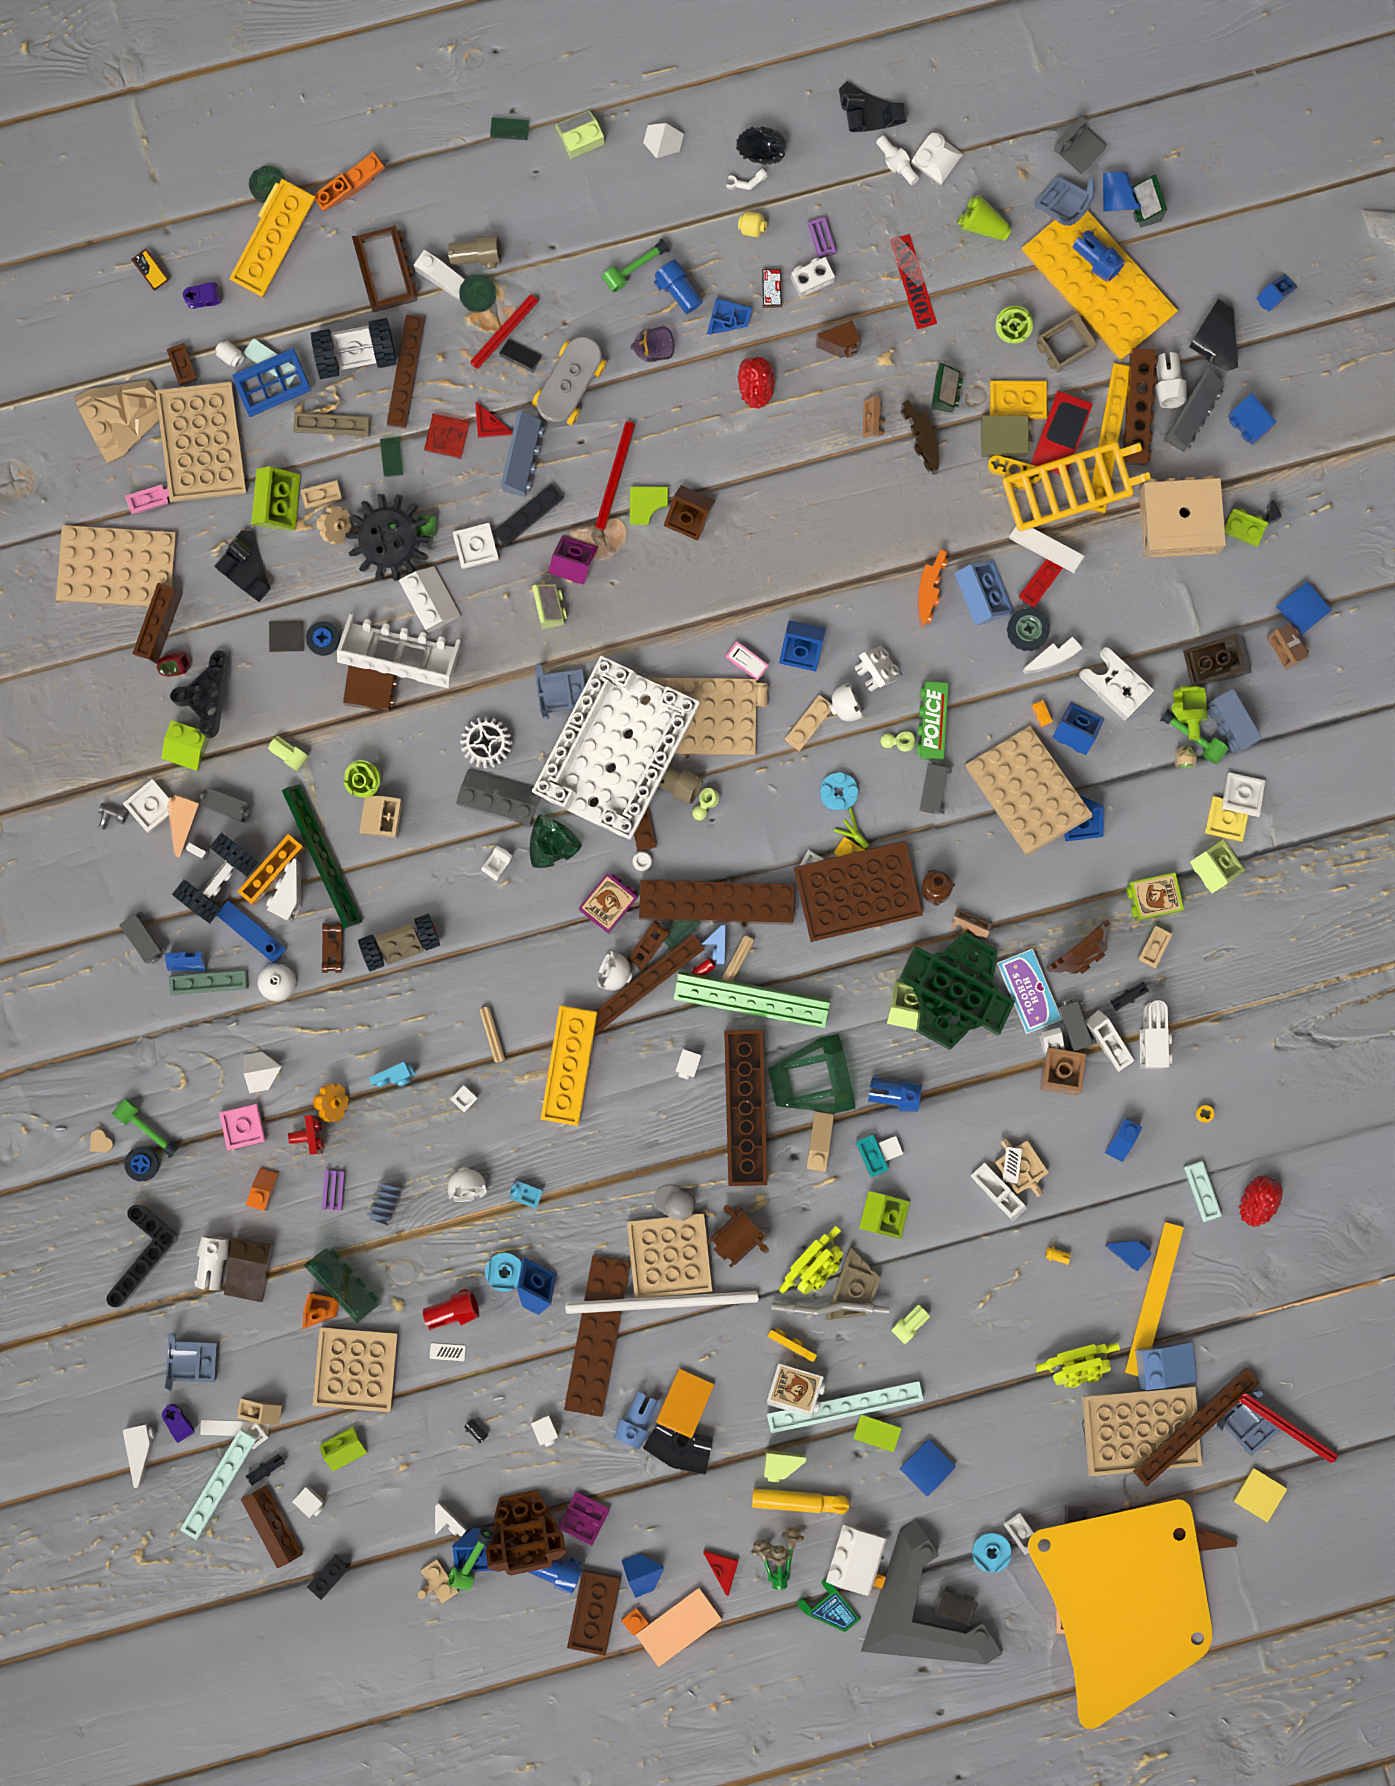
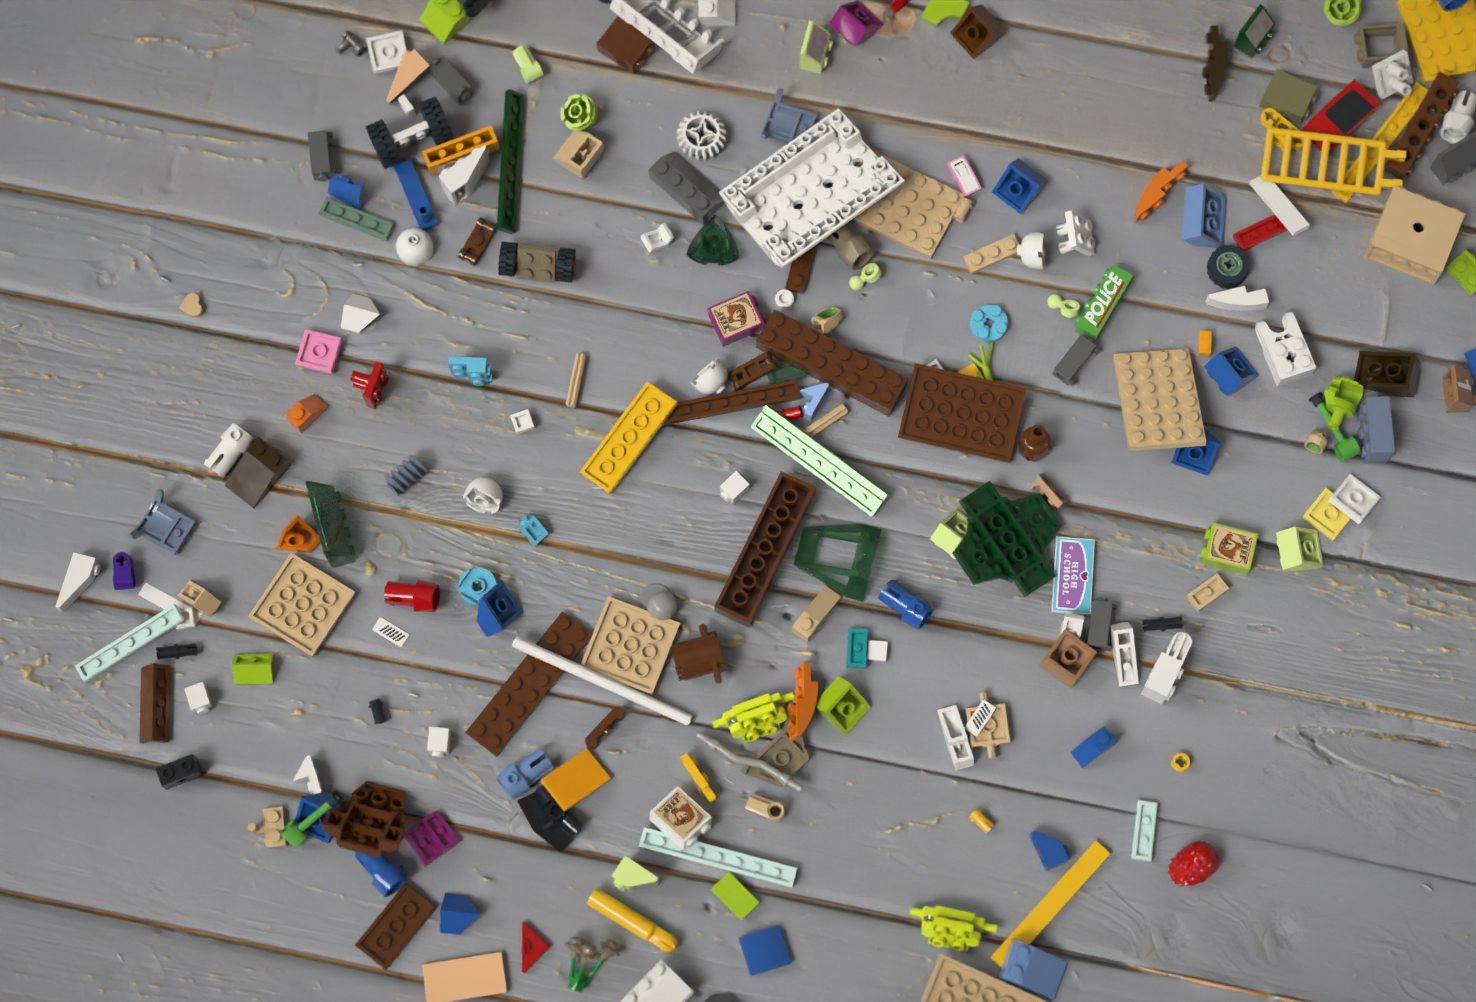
camera: 30 degrees right, 10 degrees down
black beam [106,1204,178,1308] -> none
bright green piece [112,1098,179,1158] -> none
black wheel [124,1147,159,1182] -> none
light orange plant [313,1083,348,1122] -> none
medium lavender tile [322,1170,345,1210] -> none
orange plate [621,1607,649,1636] -> none
medium nougat plate [862,397,884,438] -> none
yellowish green piece [891,1305,930,1344] -> none
yellow tile [990,380,1047,419] -> none
reddish brown wedge [1046,919,1111,974] -> none
none -> reddish brown plate [585,706,625,750]
none -> tan piece [745,793,785,823]
none -> orange slope [787,662,818,741]
none -> tan rock [811,307,843,335]
none -> white plate [1372,50,1414,99]

